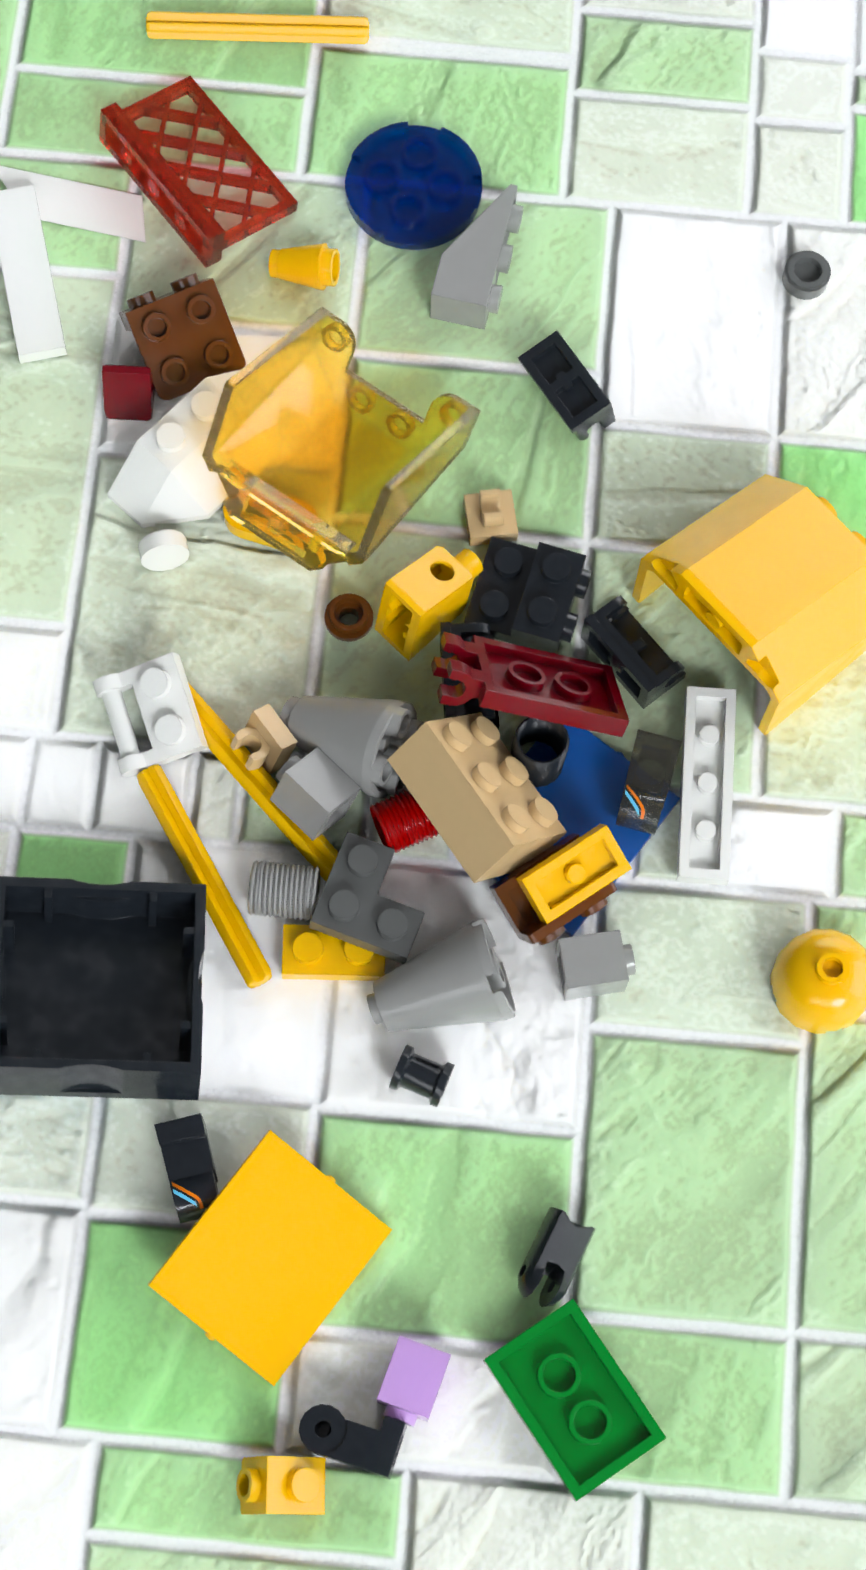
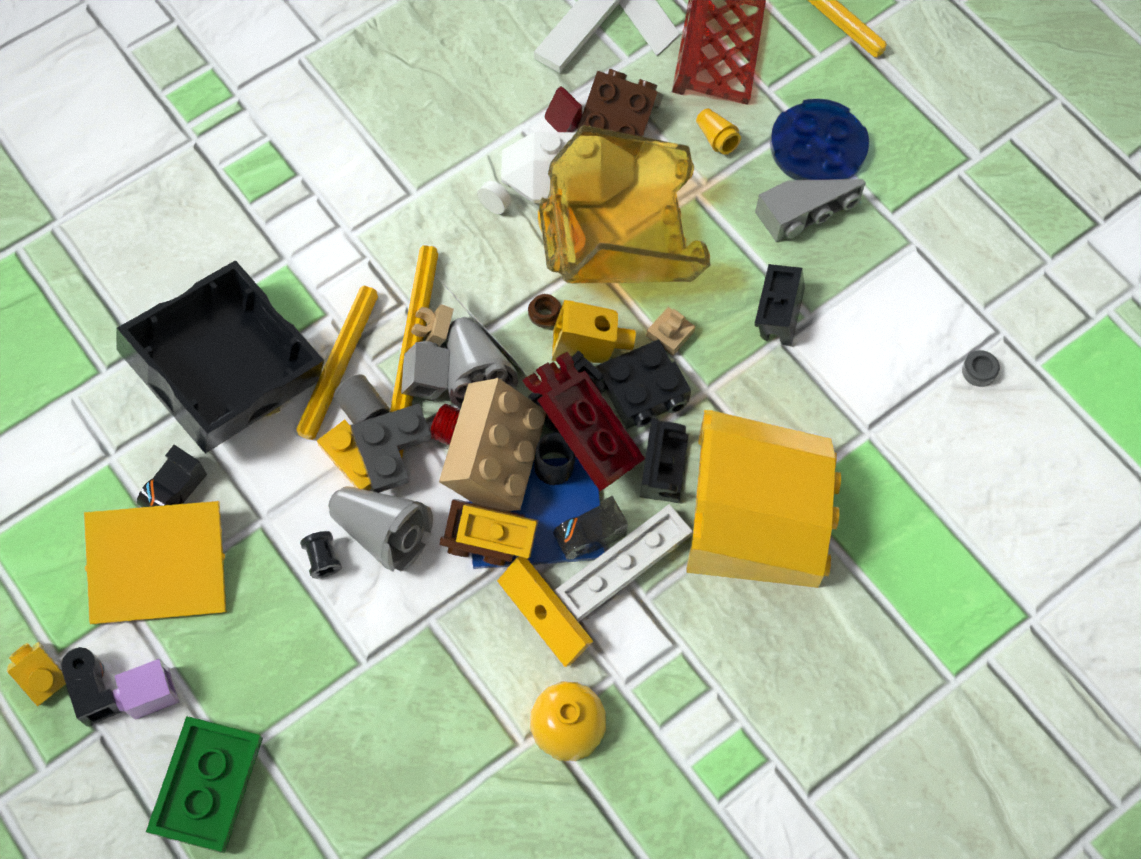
camera: 50 degrees right, 5 degrees down
white plate [93,652,209,777] -> none
black piece [518,1207,595,1307] -> none
light grey brick [555,930,636,1001] -> none
none -> white sticker [436,276,526,375]
none -> yellow tile [497,557,593,667]

